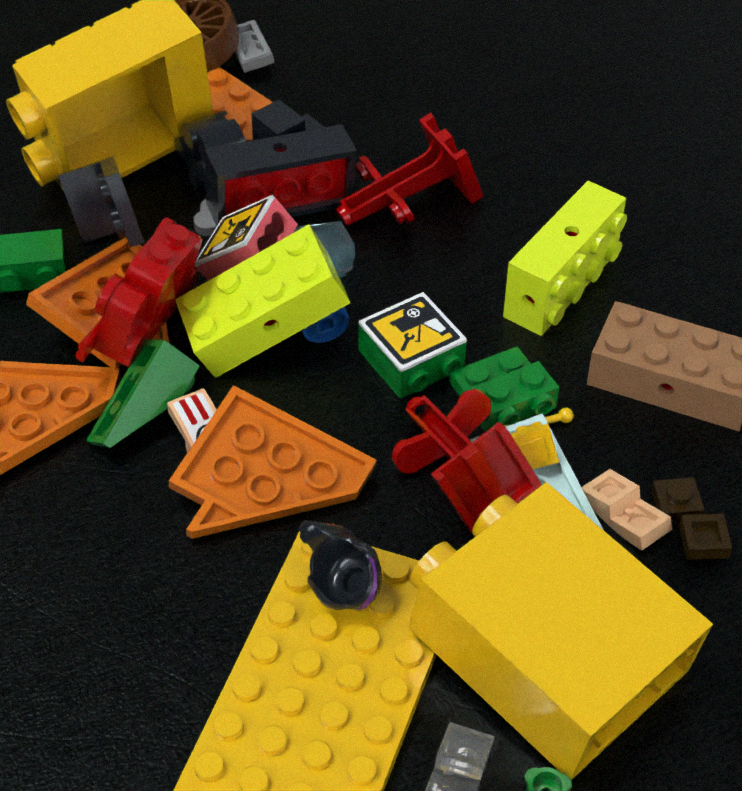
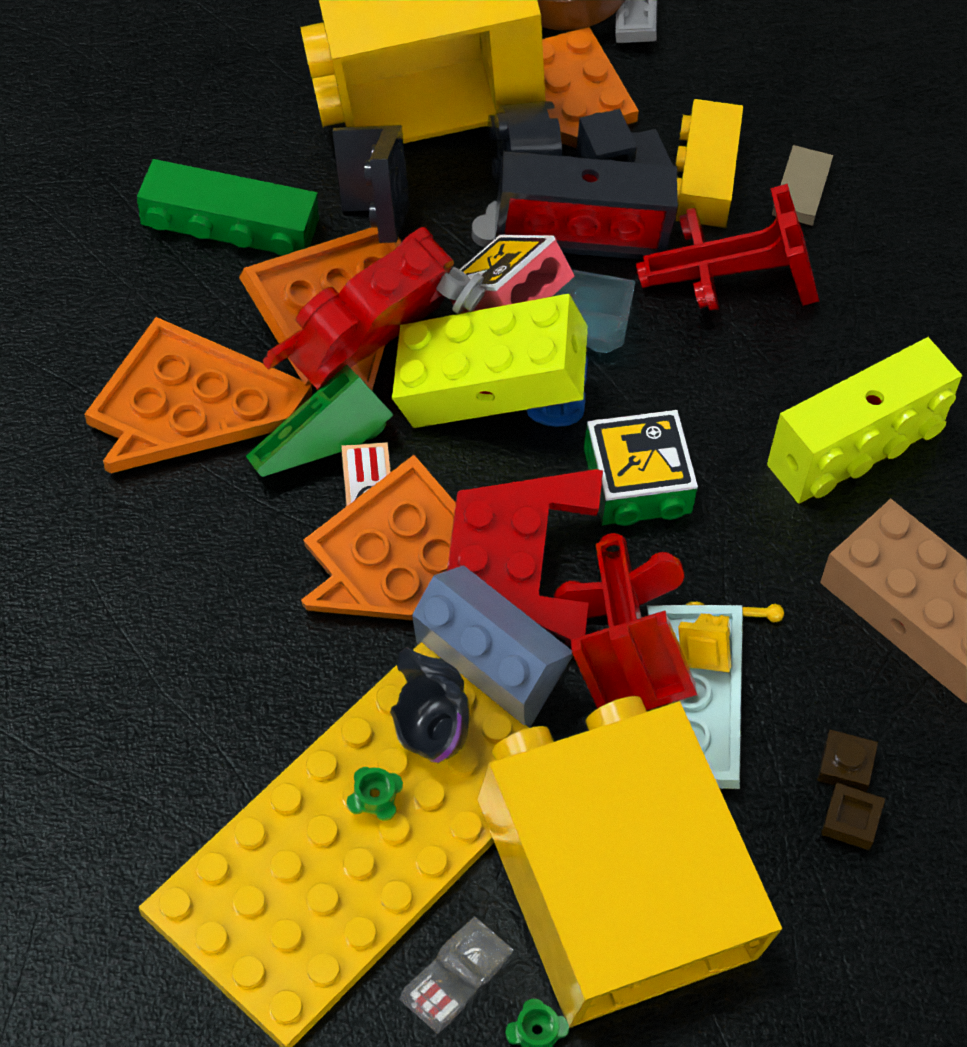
camera: 20 degrees right, 10 degrees up
green plate [449,346,559,432] -> none
light nougat slope [581,469,672,551] -> none
none -> green plate [346,767,403,821]
none -> sand blue slope [412,565,573,728]
none -> light grey plate [436,267,486,314]
none -> red wing [447,469,603,647]
none -> yellow brick [675,99,743,228]
none -> dark tan tile [772,145,833,226]

